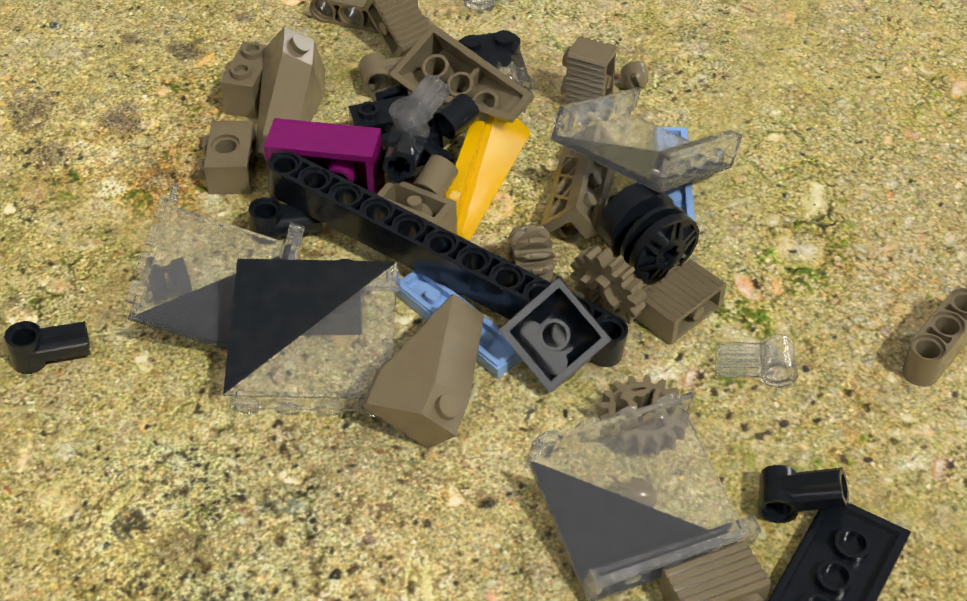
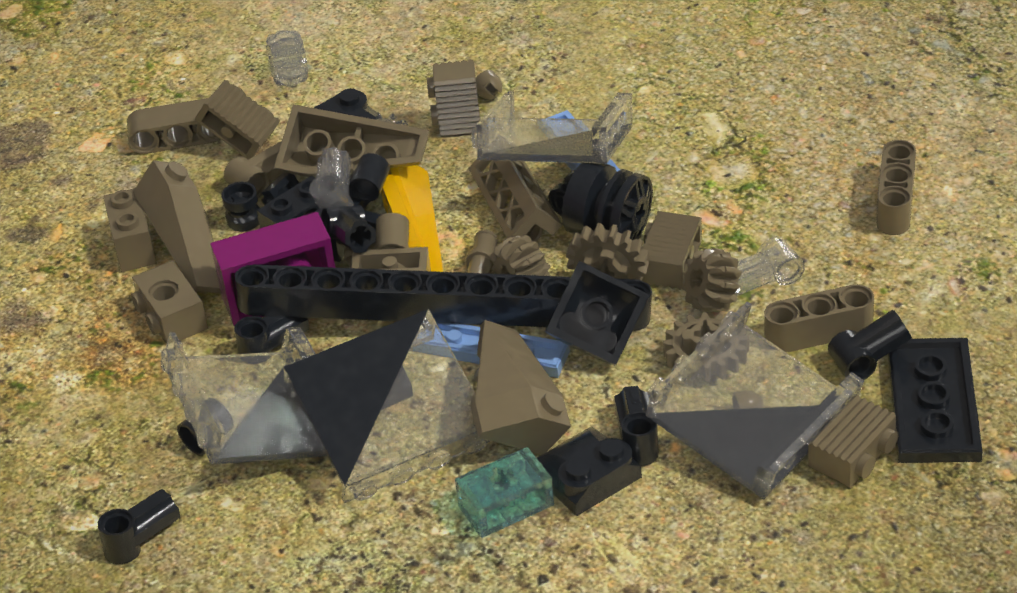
camera: 25 degrees left, 5 degrees down
none -> black wheel [221,182,260,232]
none -> clear light blue brick [455,447,554,538]
none -> dark tan pin [466,230,498,274]
none -> black slope [527,427,642,516]
none -> black piece [614,386,659,466]
none -> dark tan gear [682,248,742,313]
none -> dark tan beam [764,284,874,353]

